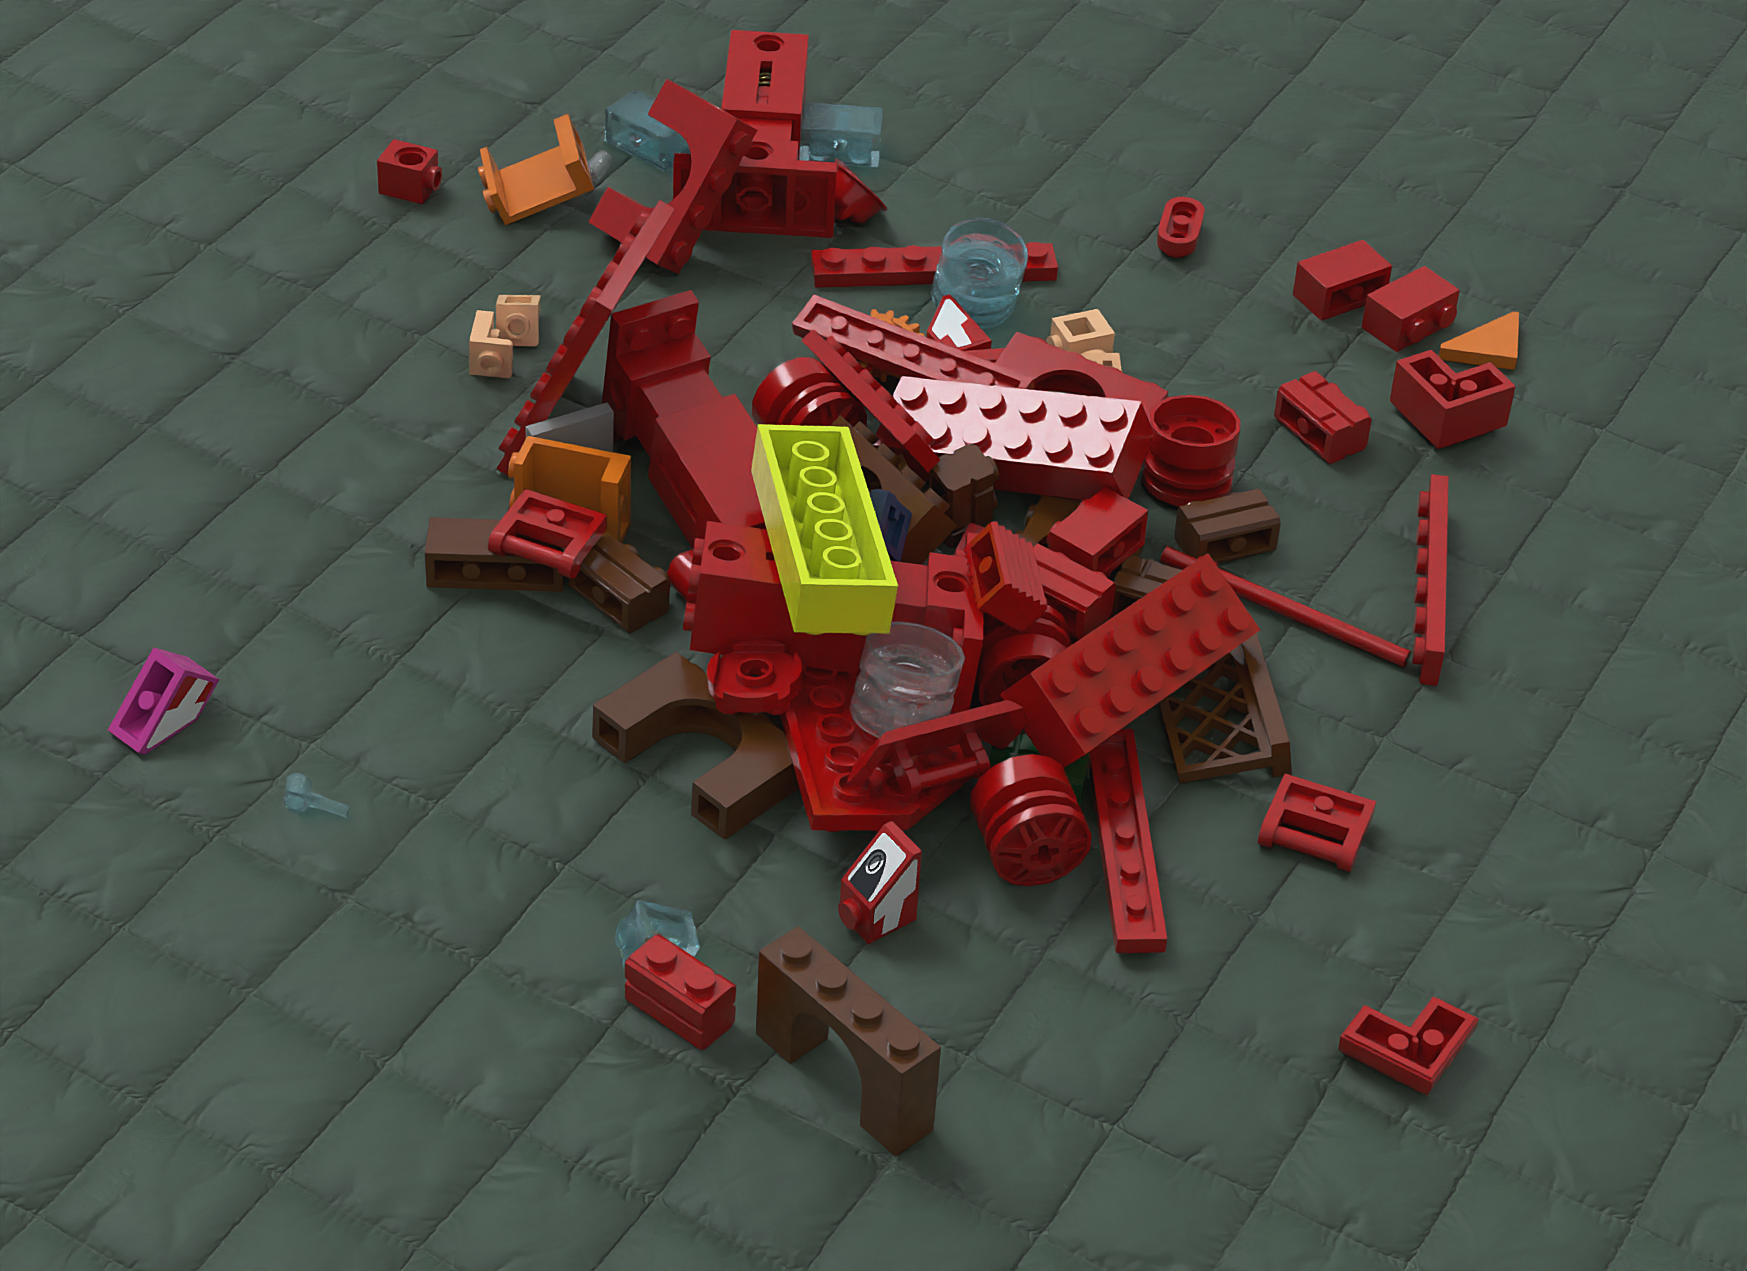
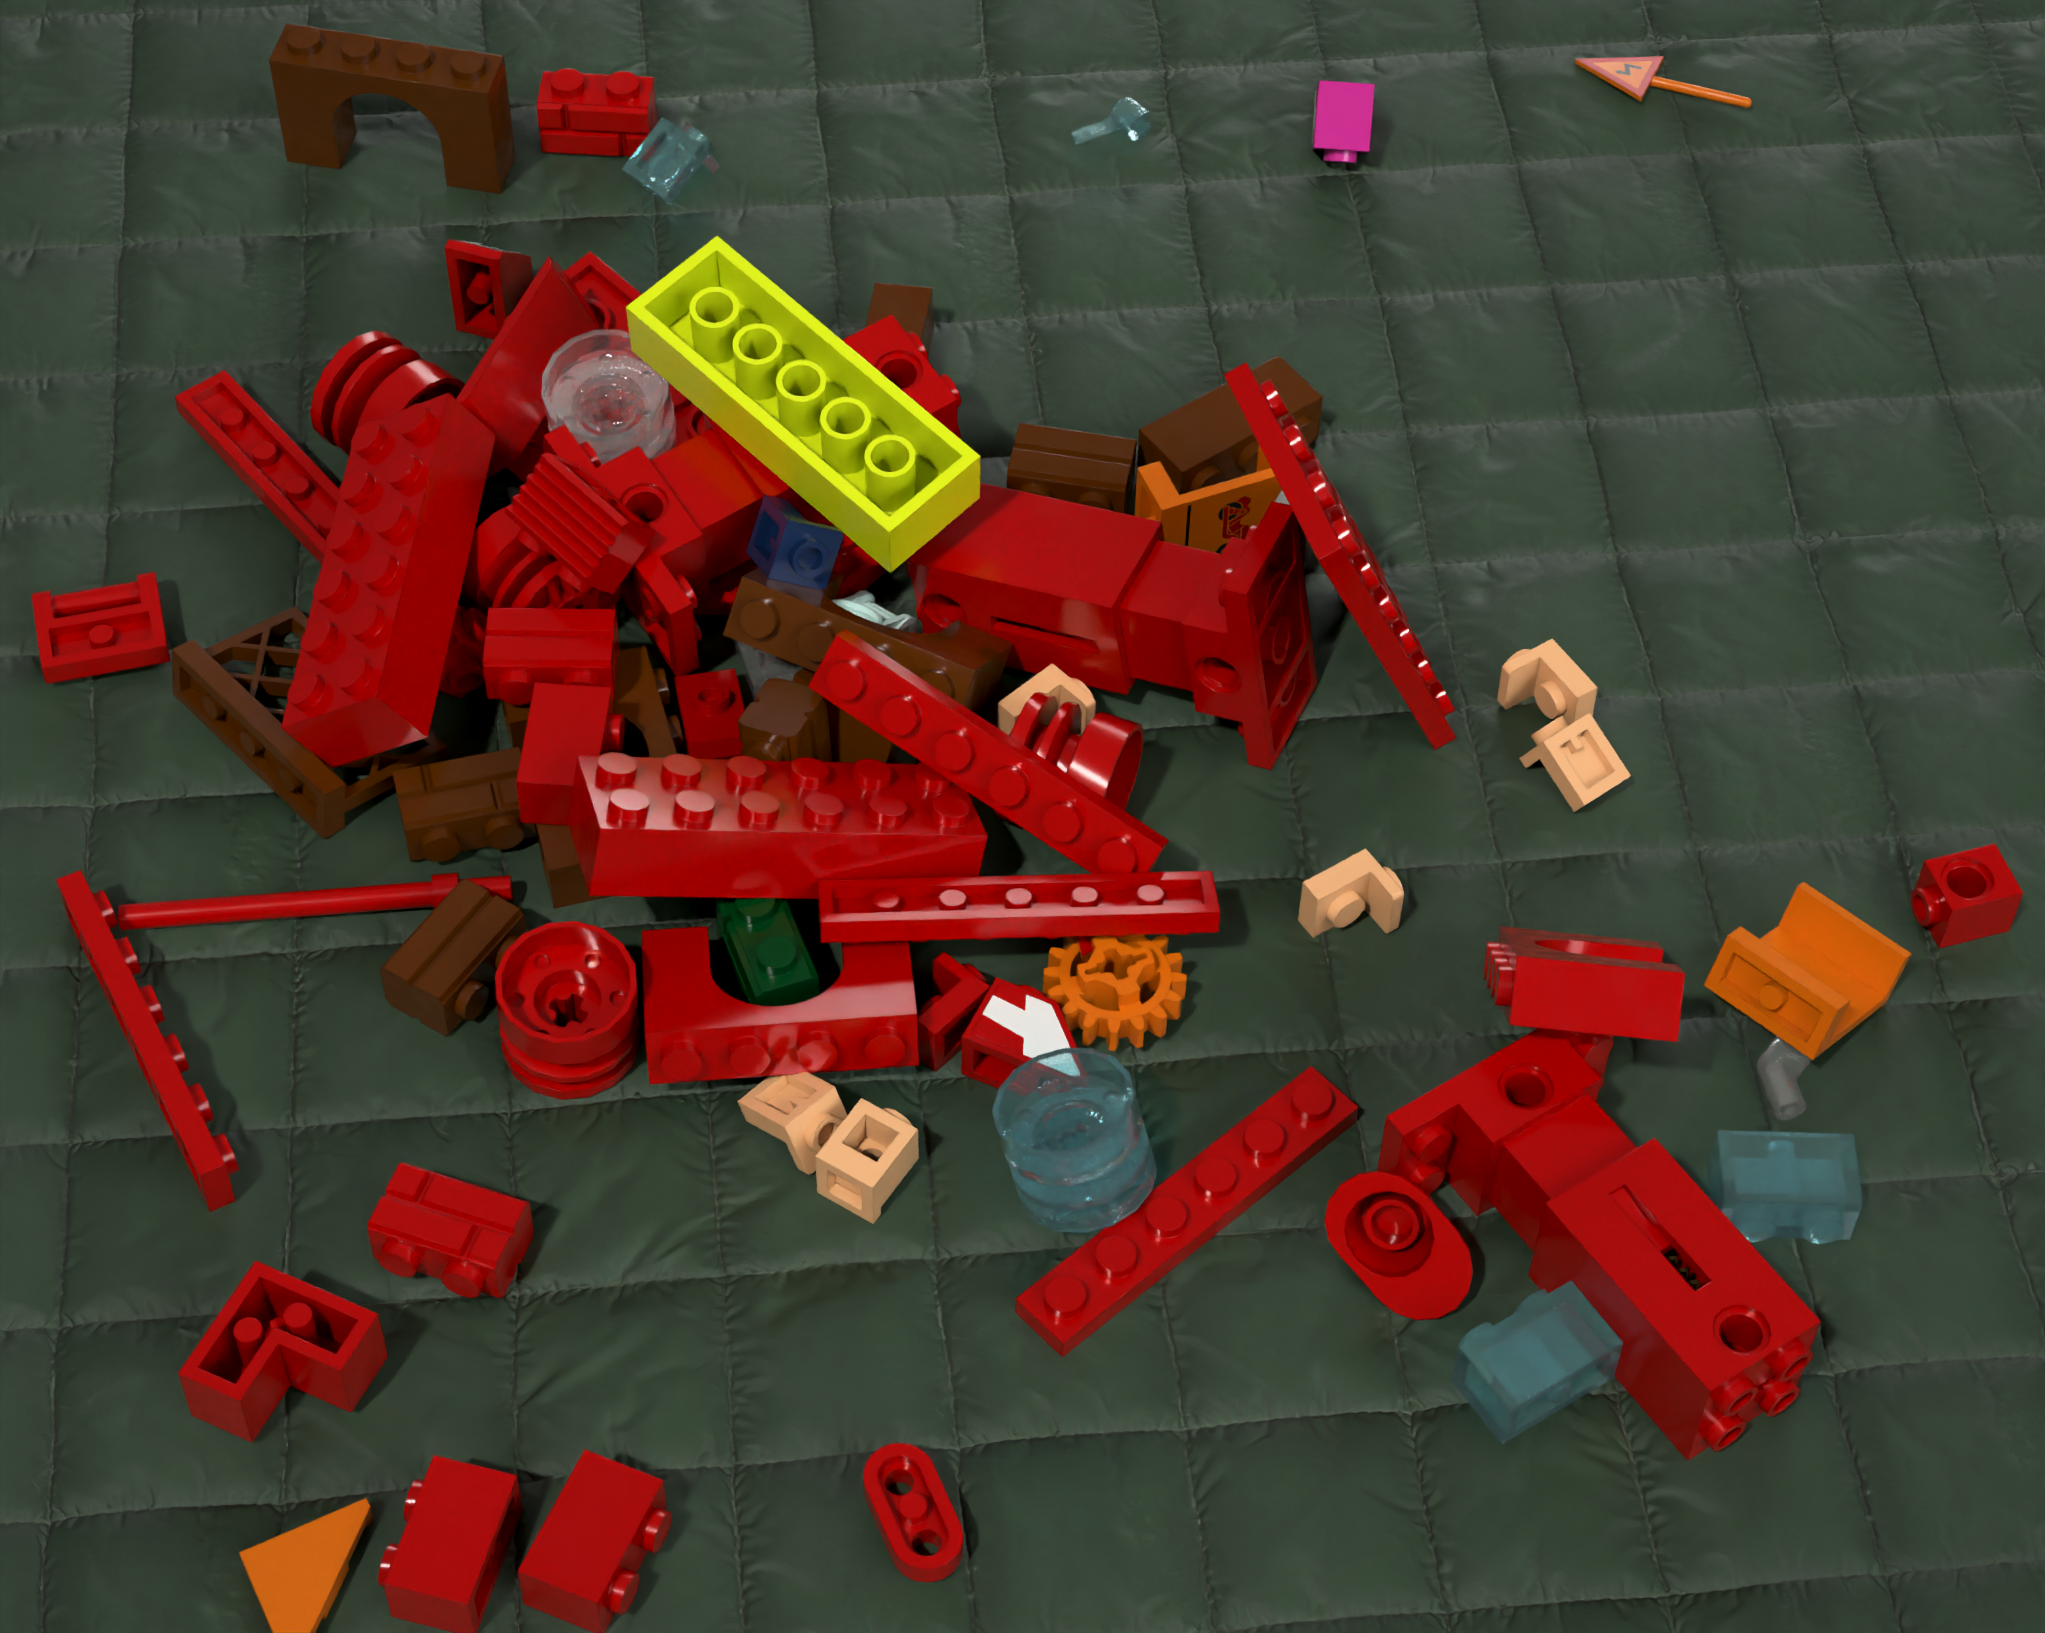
camera: 145 degrees right, 10 degrees up
red plate [488,489,607,579] -> none
none -> light nougat bracket [1298,848,1404,938]

